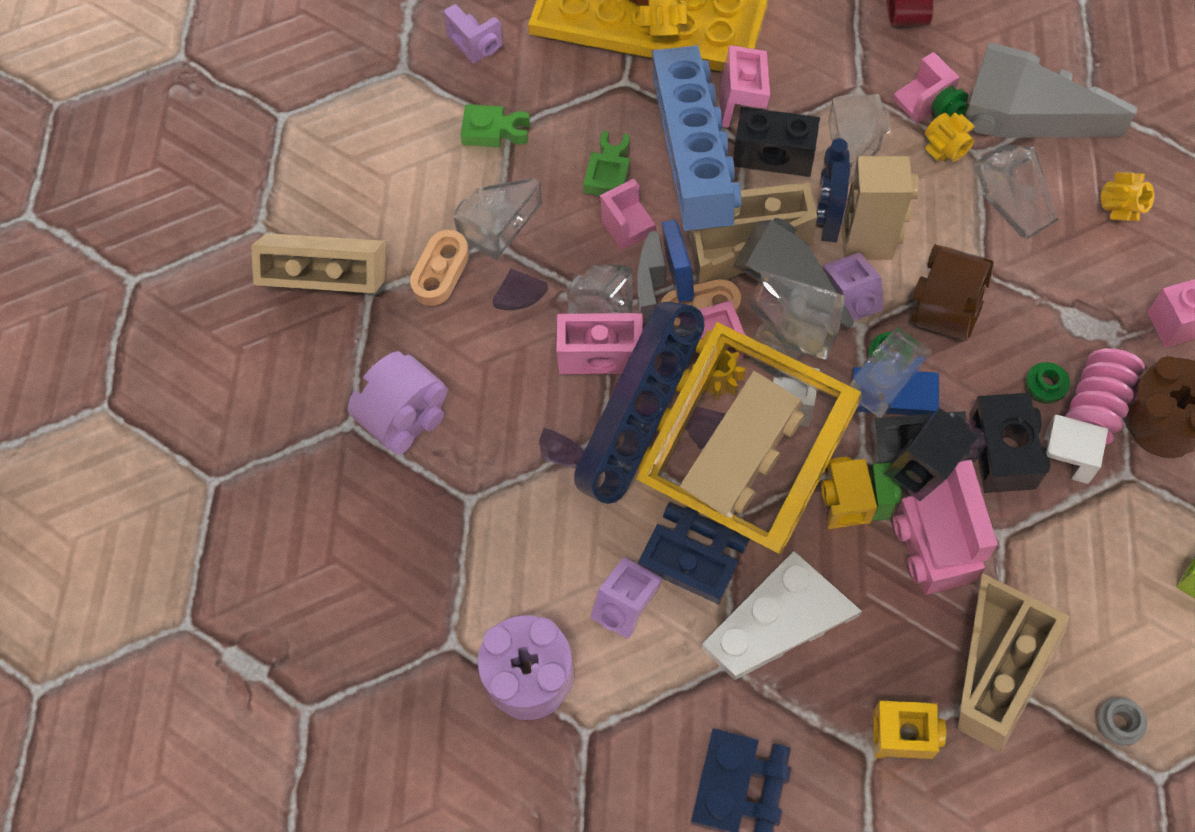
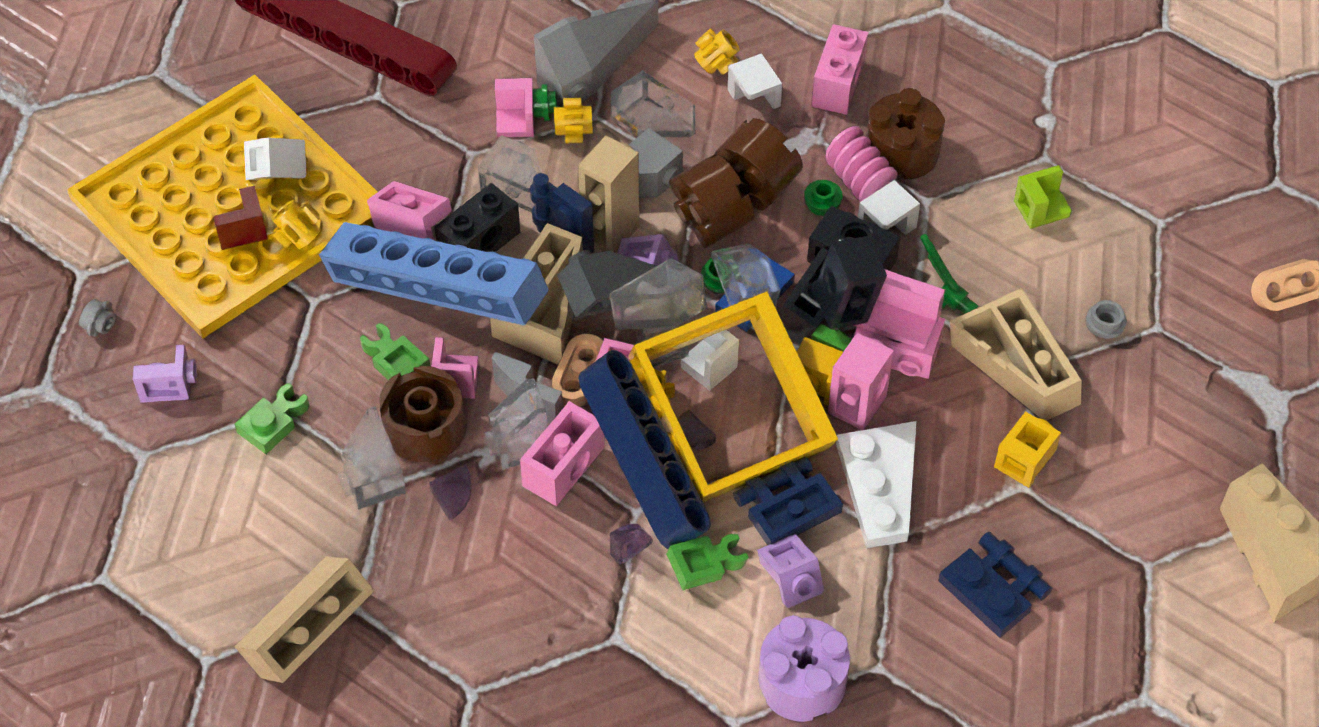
camera: 60 degrees left, 10 degrees down
lavender brick [348,351,448,455] -> none
light nougat plate [410,230,469,306] -> none
blue tile [662,219,694,302] -> none
tan brick [680,371,805,518] -> none
none -> reddish brown brick [379,366,466,465]
none -> light grey slope [629,128,683,198]
none -> bright green plate [666,534,749,590]
none -> reddish brown brick [714,118,803,211]
none -> white panel [728,53,782,109]
none -> bright pink brick [828,332,894,430]
none -> green plant [920,234,979,314]

